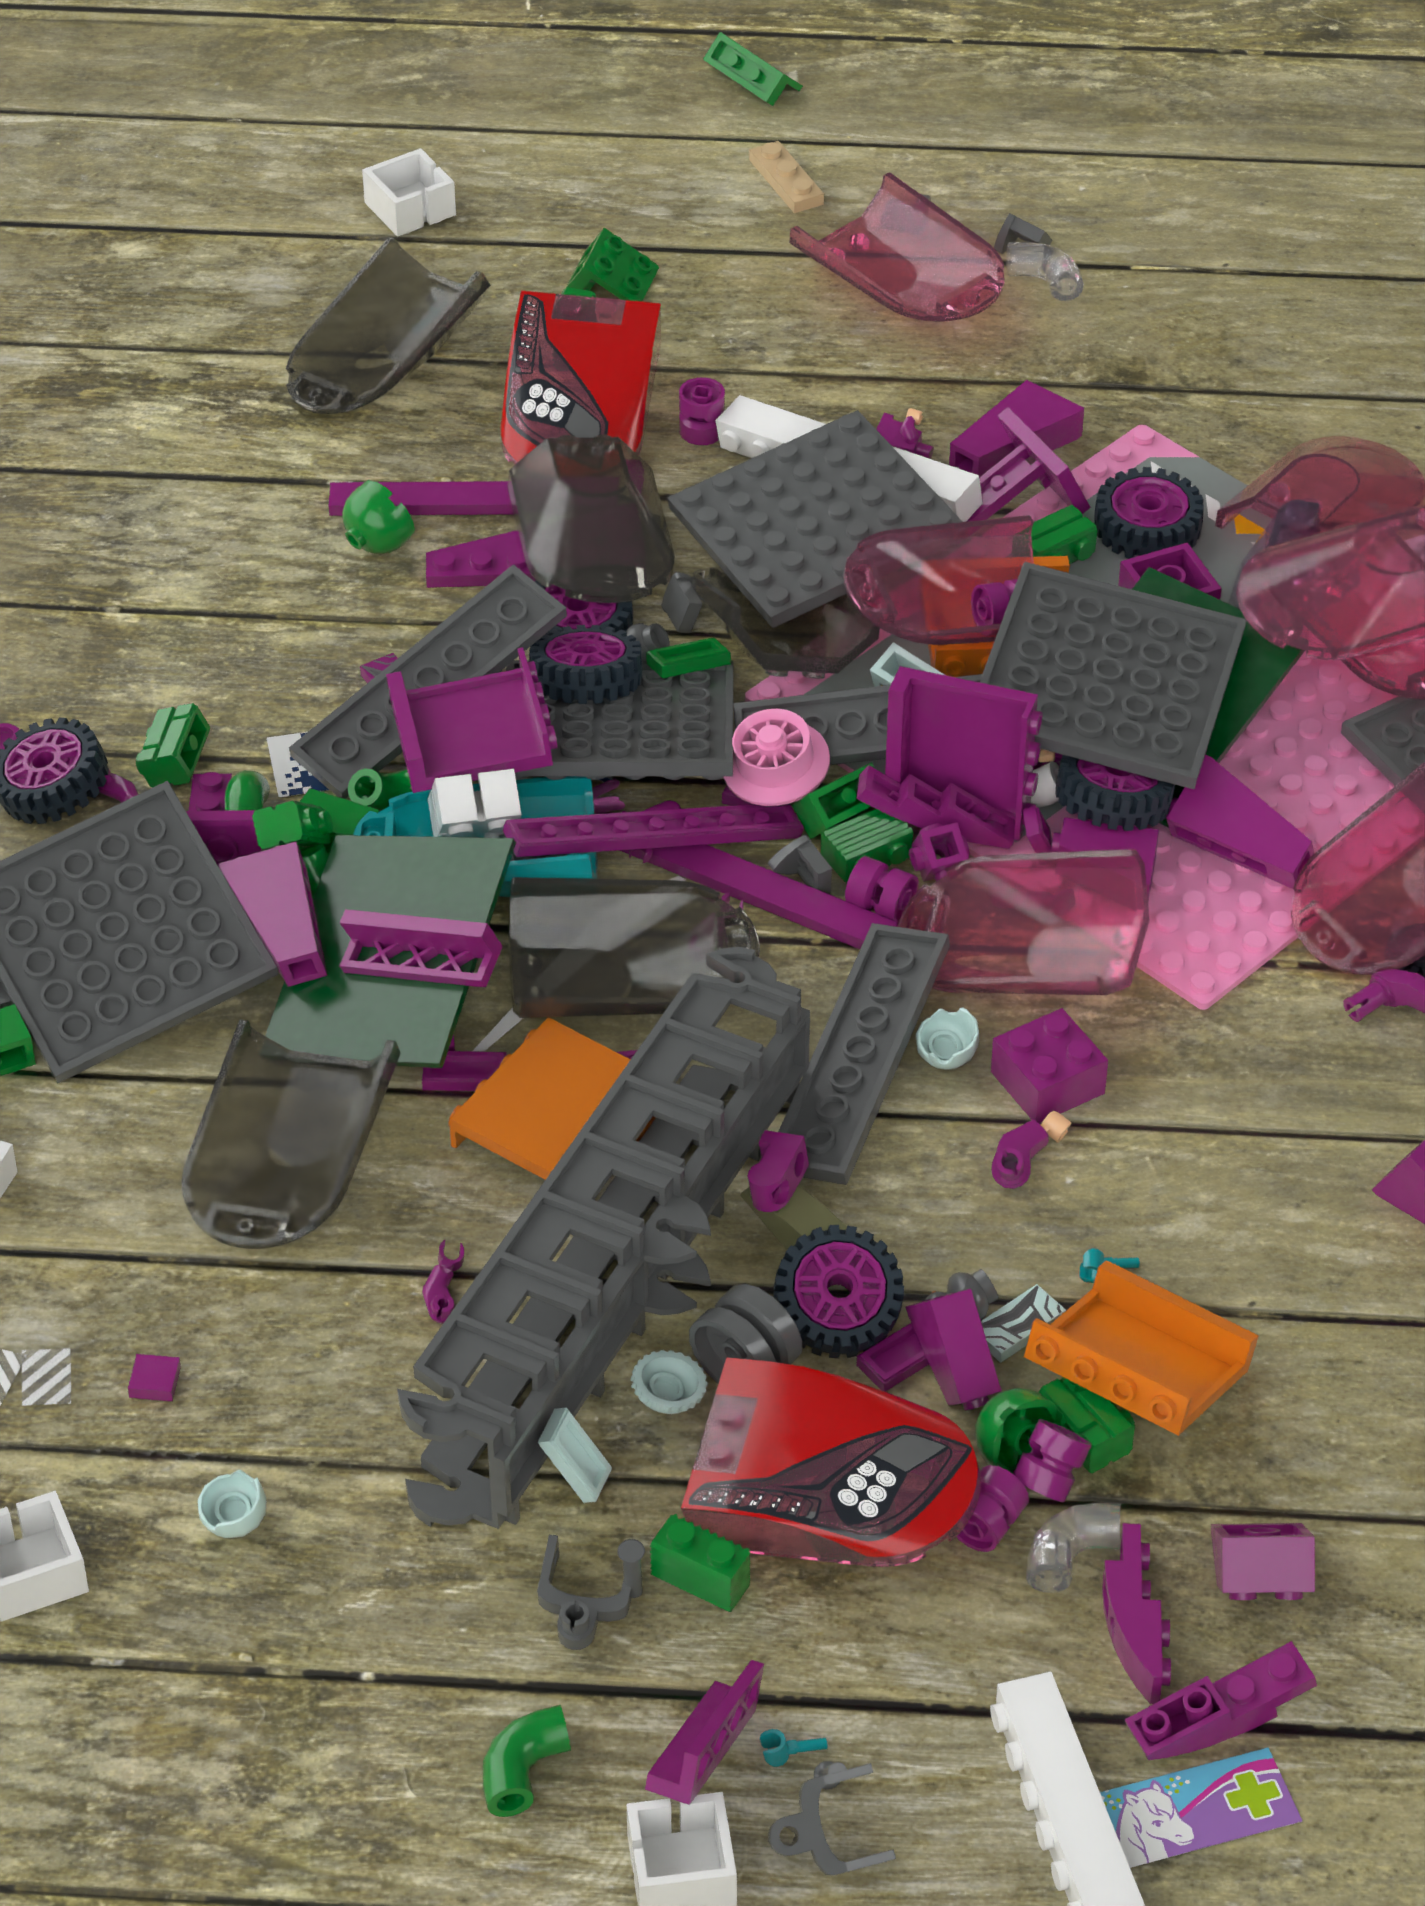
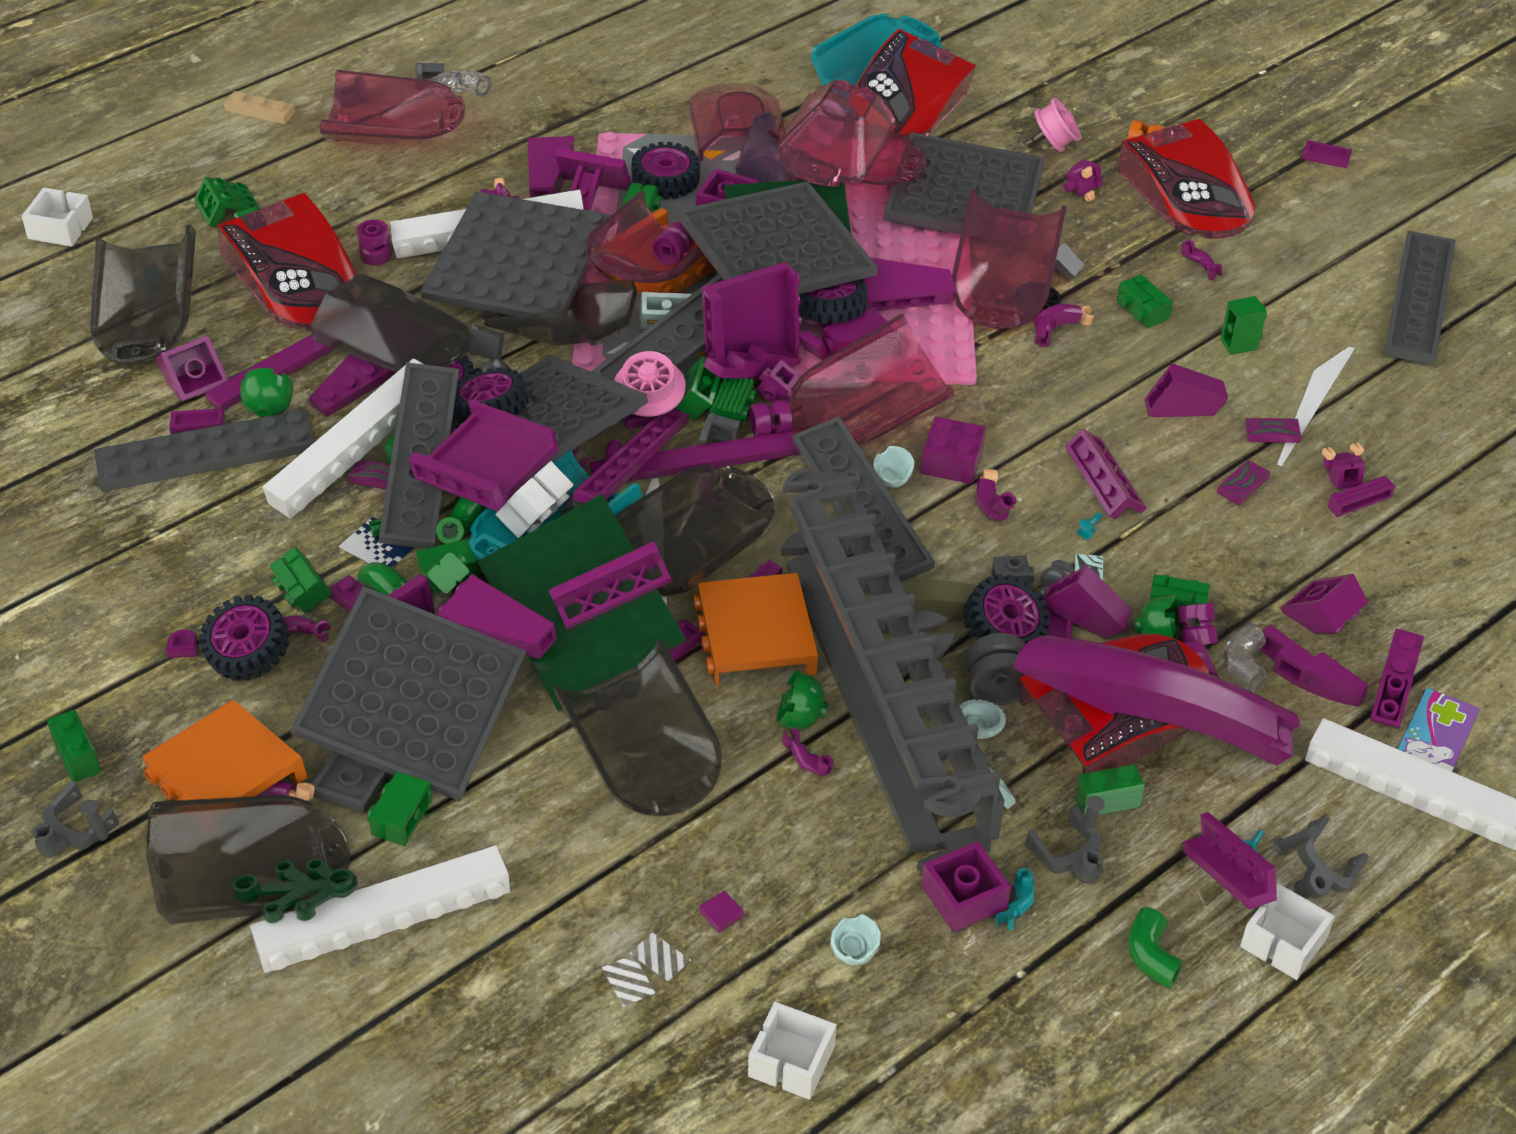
camera: 45 degrees left, 0 degrees up
green tile [646,637,731,678] -> none
green panel [703,32,803,106] -> none
magenta leg [747,1130,809,1212] -> none
orange panel [1024,1260,1259,1436] -> none
none -> dark grey plate [94,409,314,492]
none -> magenta slope [155,335,228,402]
none -> magenta tile [169,408,225,434]
none -> white brick [262,358,422,519]
none -> green cylinder [776,670,828,731]
none -> magenta brick [921,841,1011,932]
none -> dark grey brick [991,555,1034,587]
none -> teal arm [995,868,1034,931]
none -> magenta slope [1014,635,1300,766]
none -> magenta fence [1065,428,1147,519]
none -> magenta tile [1217,460,1270,505]

